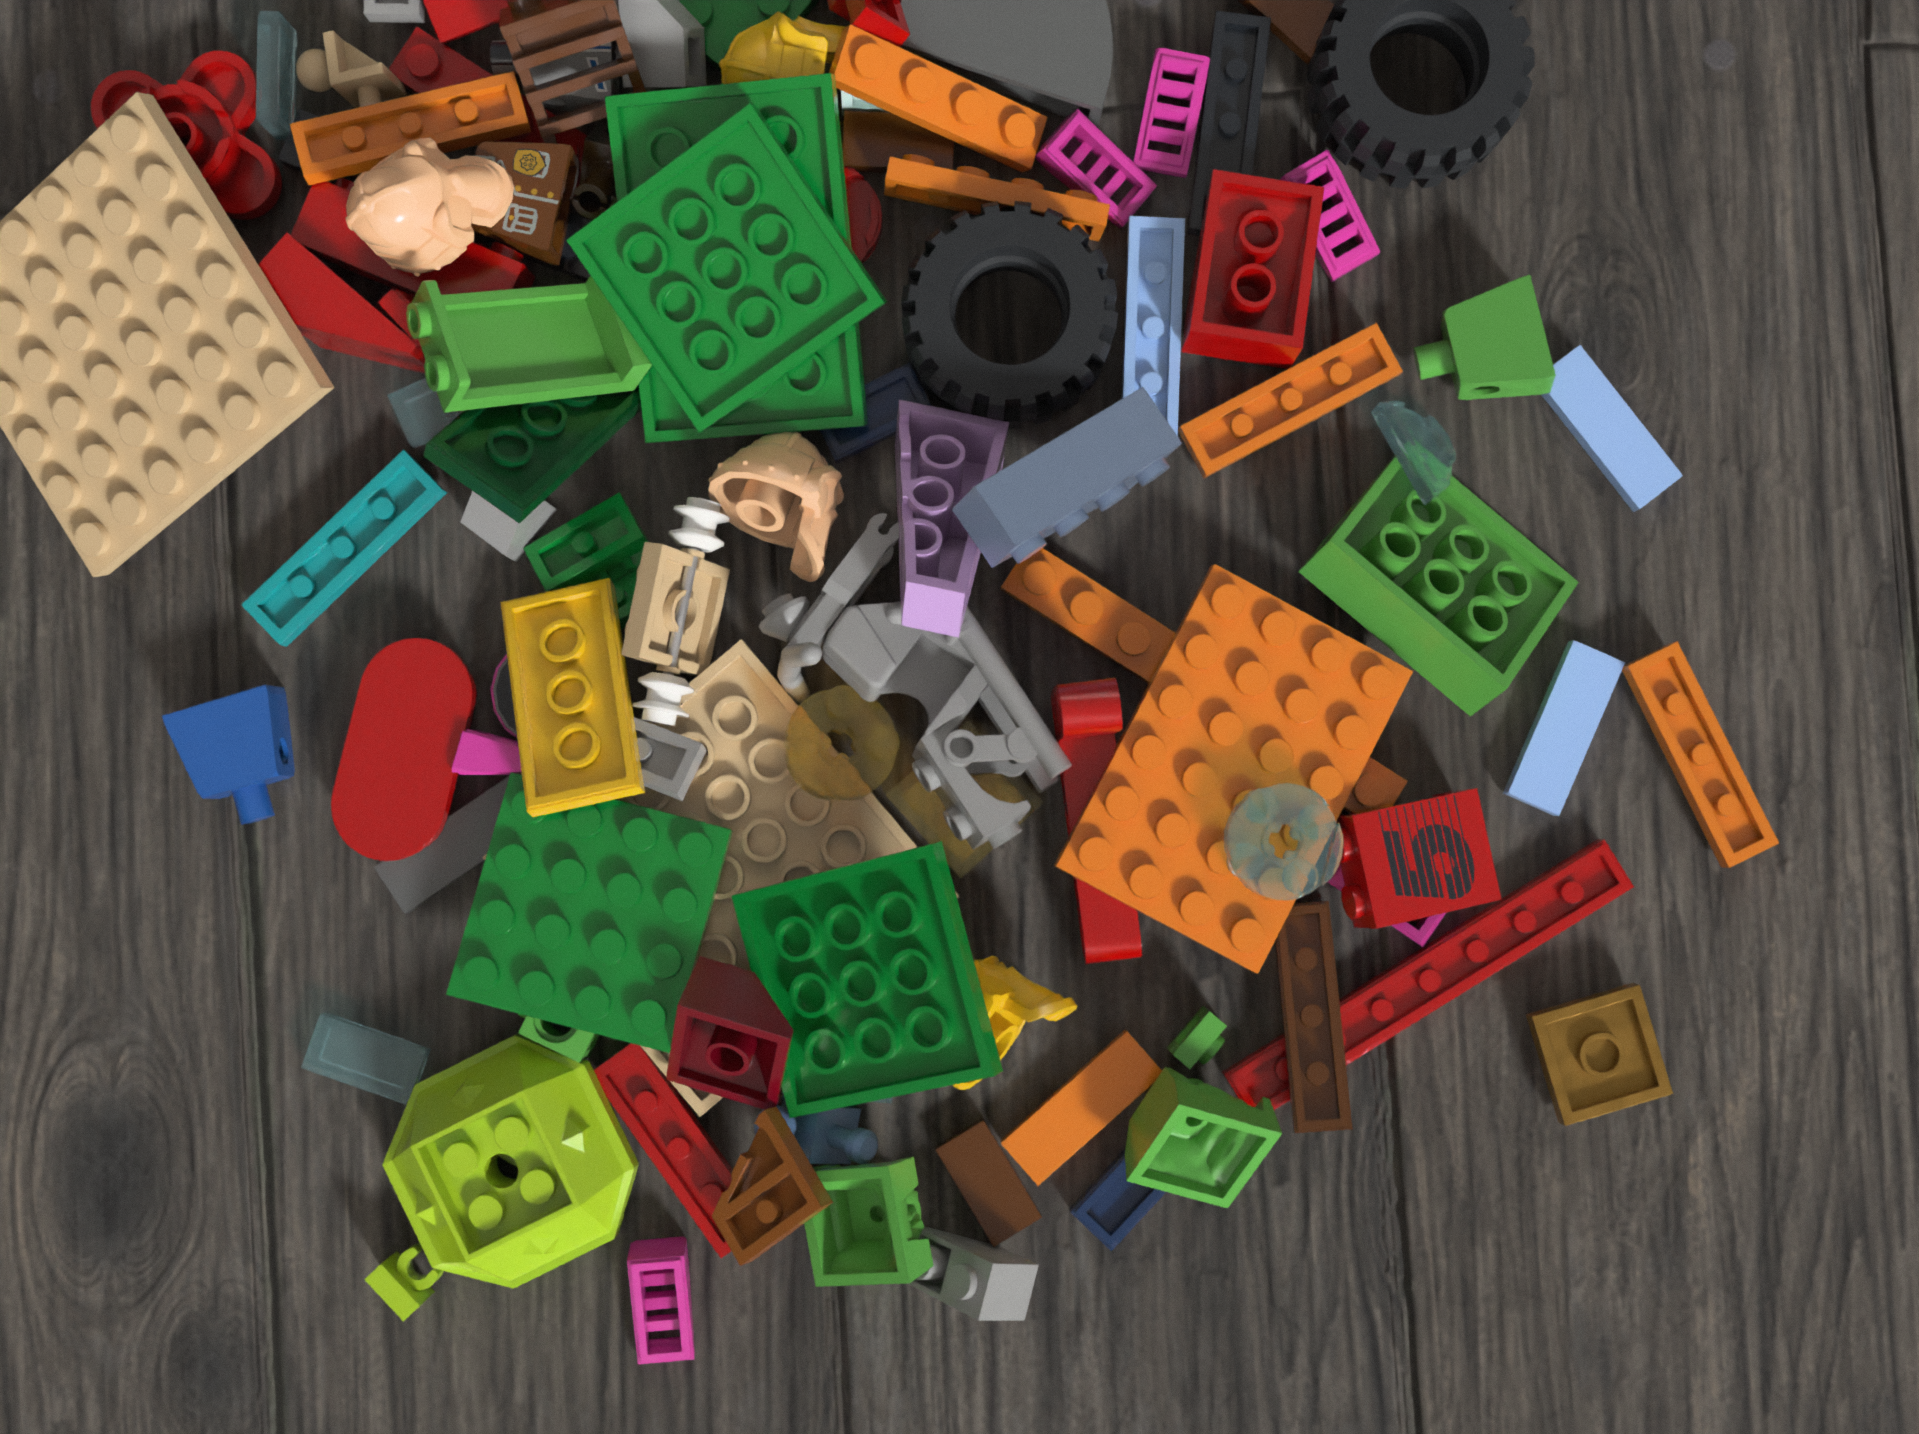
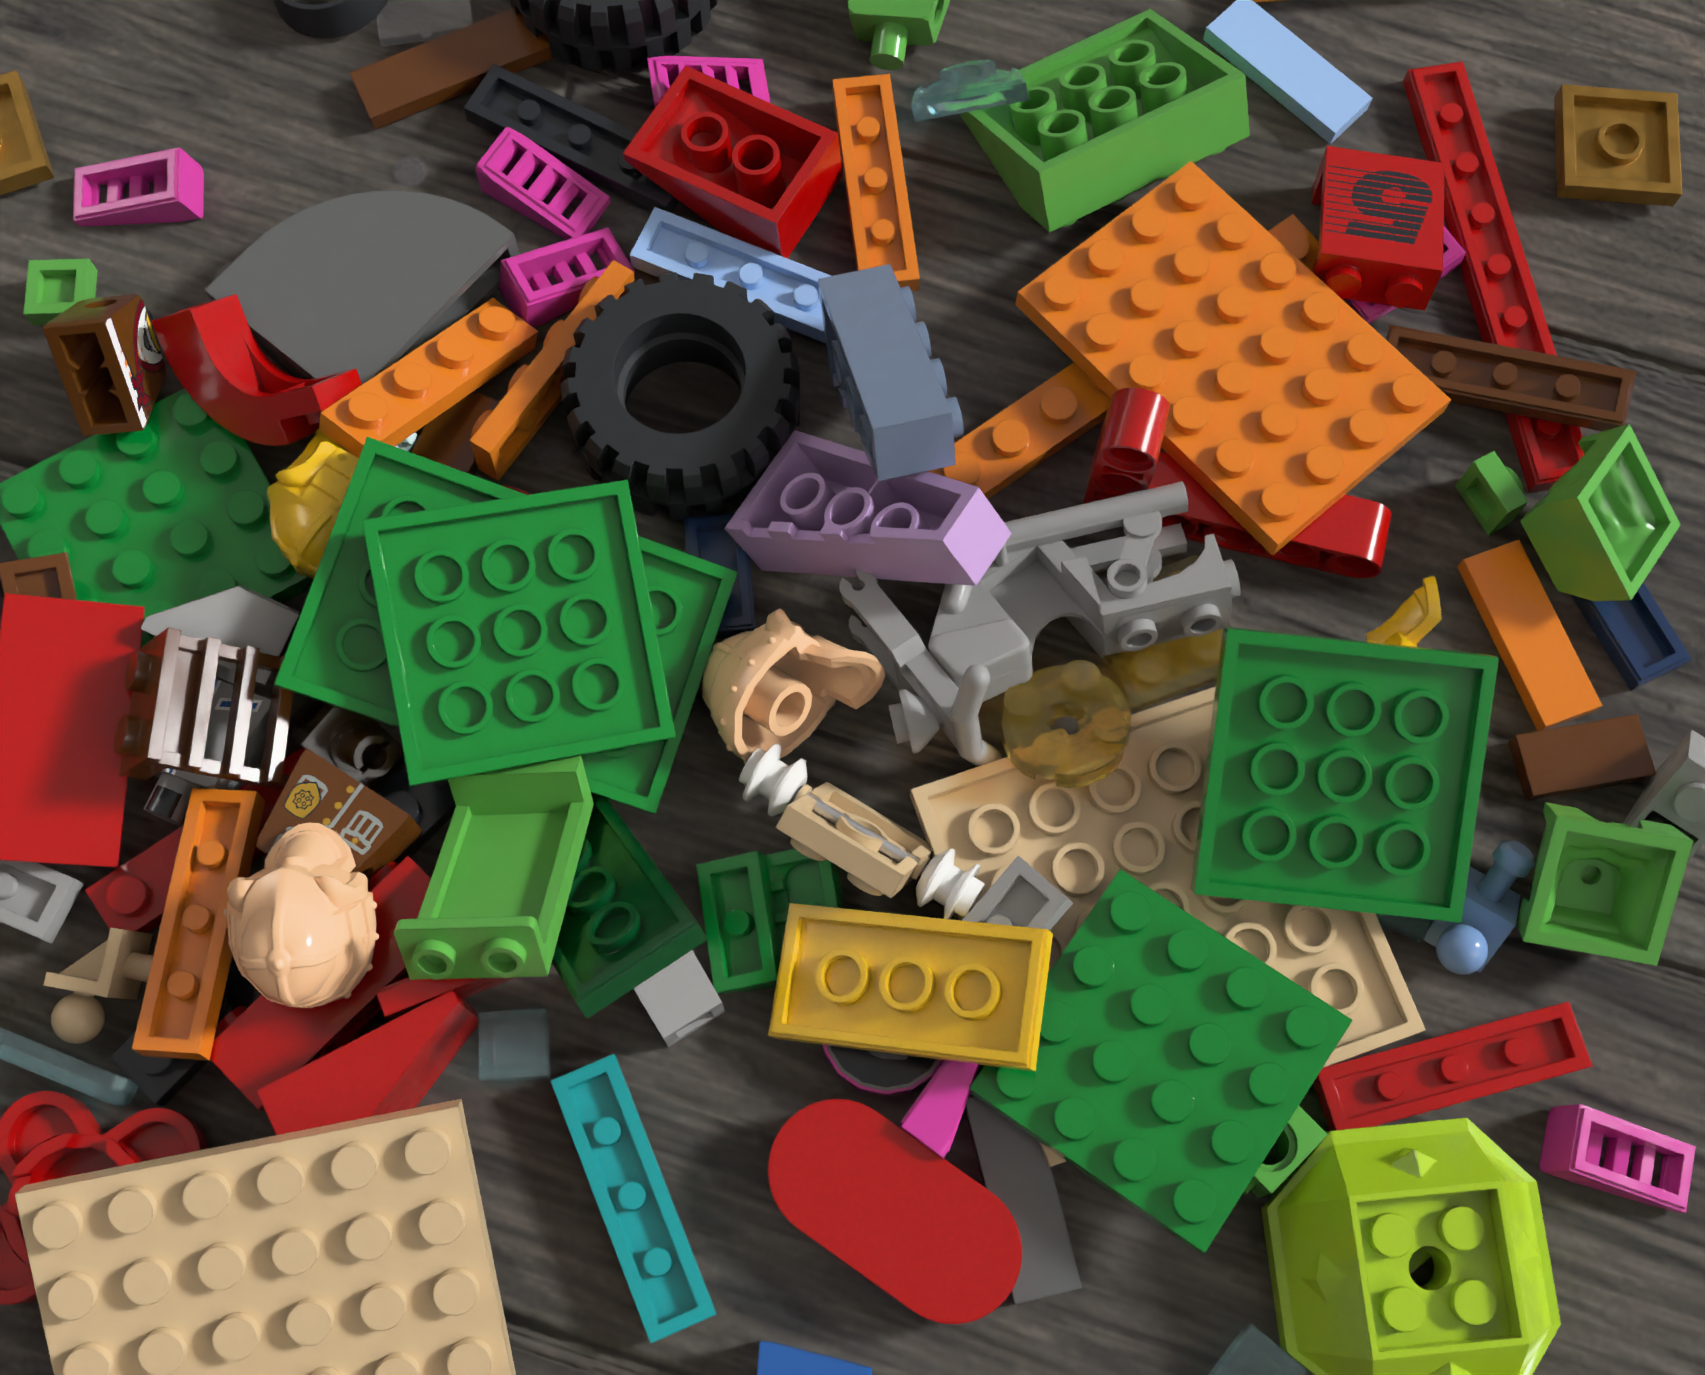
camera: 70 degrees left, 15 degrees down
dark red slope [666,956,794,1110] -> none
dark orange wing [712,1106,833,1266] -> none
clear light blue plate [1224,783,1344,900] -> none

